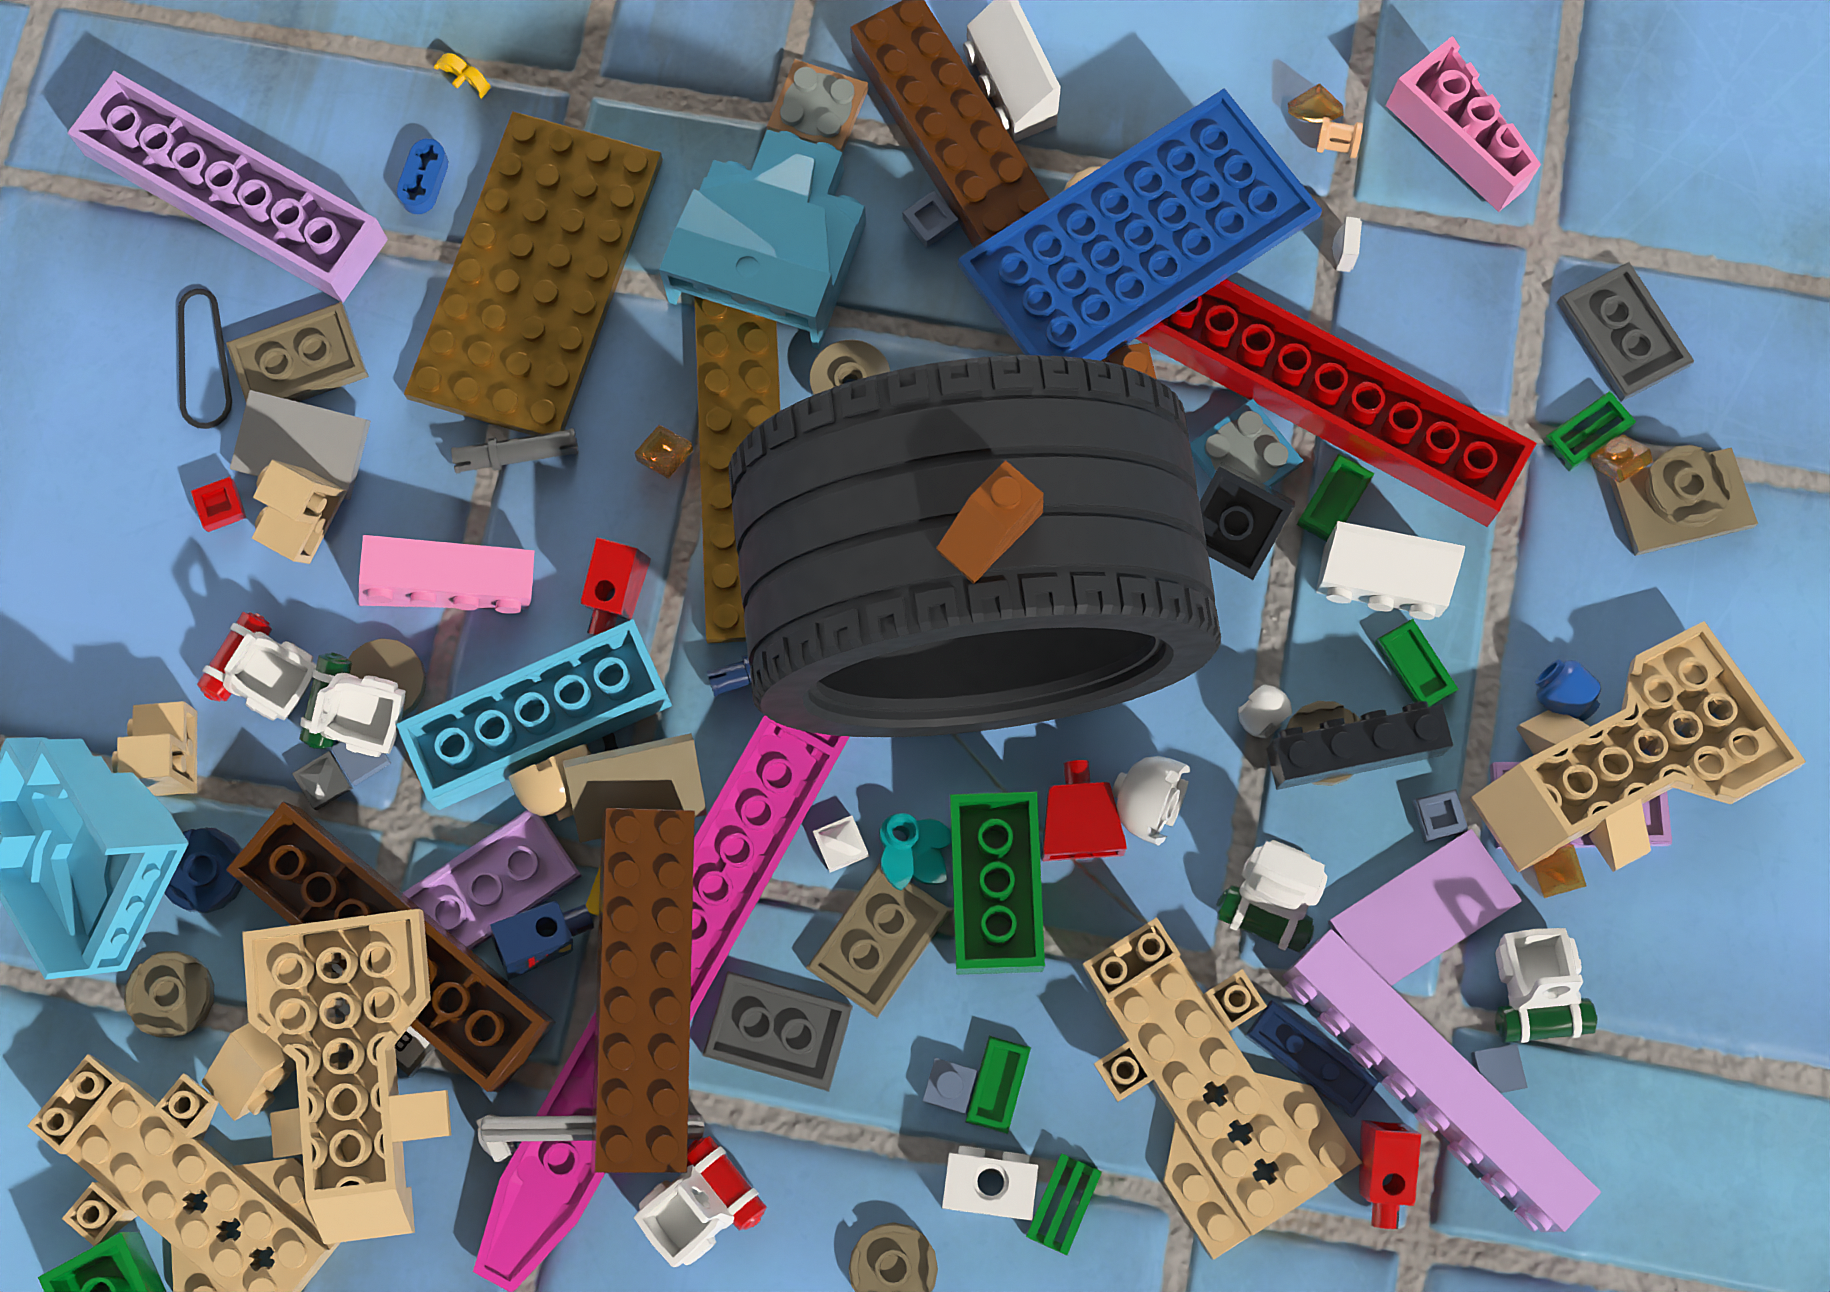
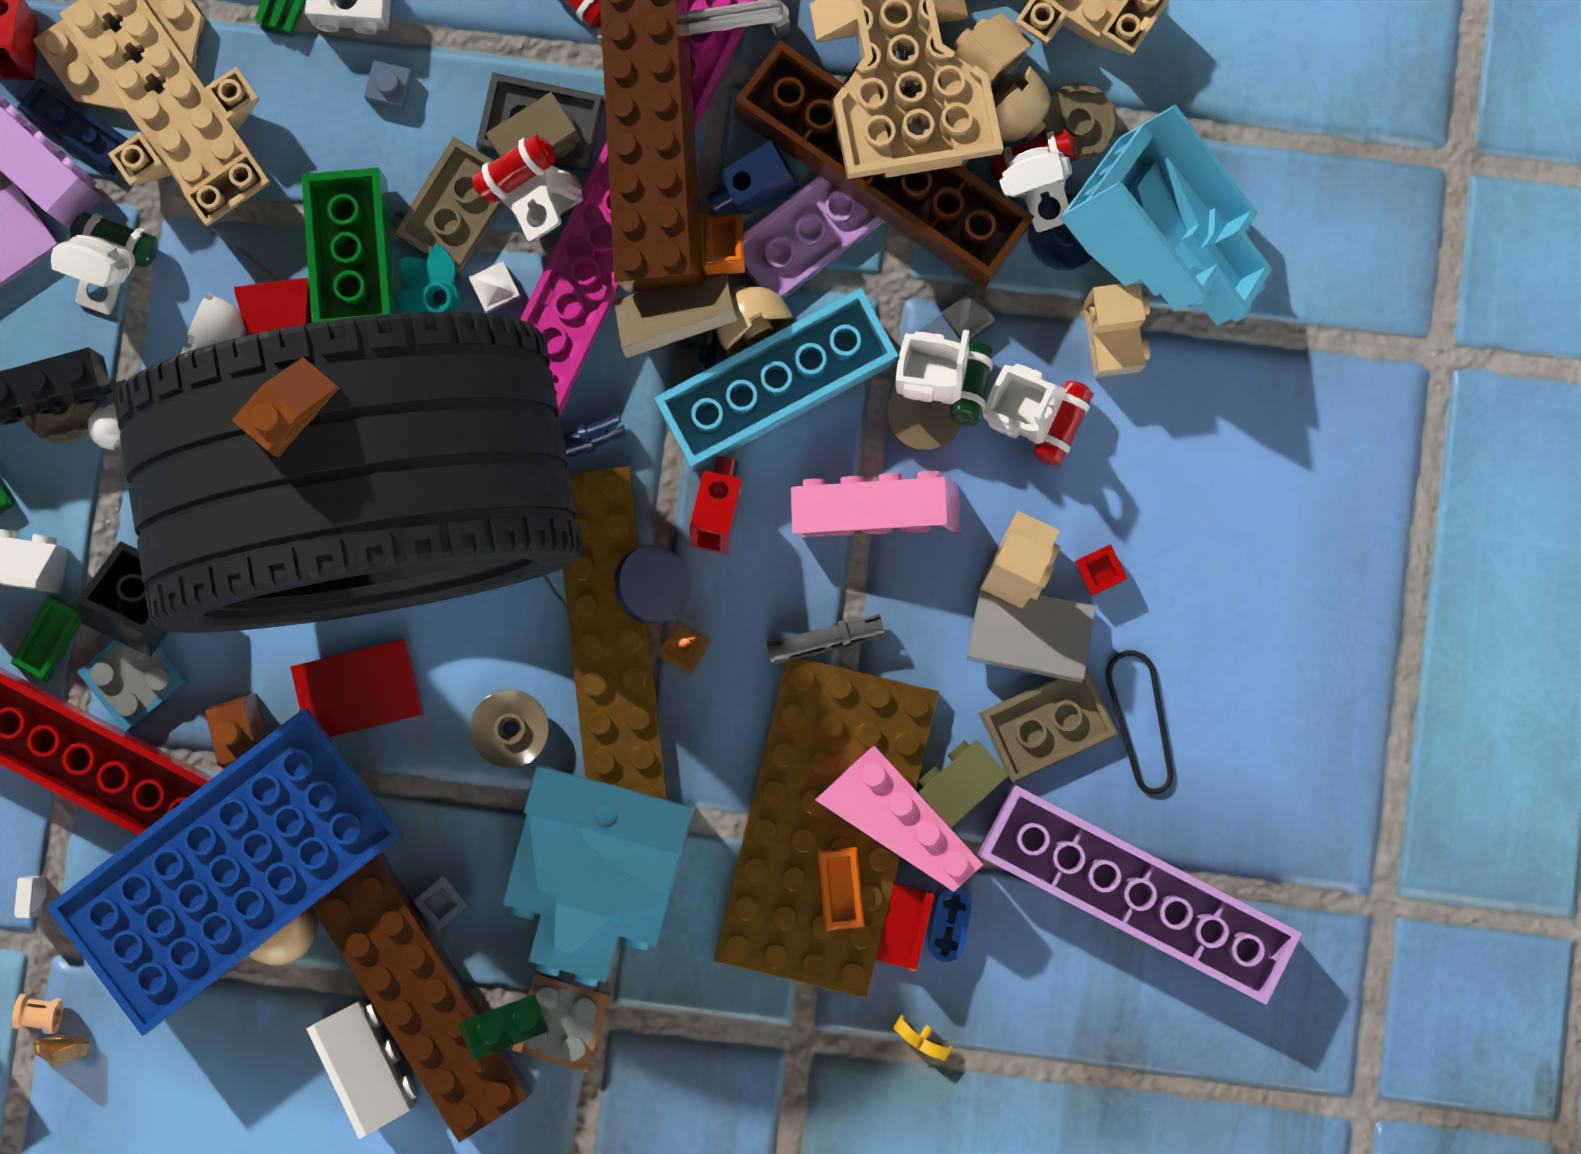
camera: 175 degrees right, 10 degrees up
green tile [965,1036,1031,1135] -> none
none -> dark green plate [458,994,549,1061]
none -> white piece [472,133,584,242]
none -> dark tan brick [485,92,580,159]
none -> dark blue tile [614,545,690,623]
none -> orange tile [704,214,745,275]
none -> bright pink wedge [815,746,983,892]
none -> orange tile [817,847,865,931]
none -> red panel [876,883,934,972]
none -> olive brick [917,740,1009,829]
none -> white piece [991,129,1077,232]
none -> tan cylinder [992,66,1050,143]

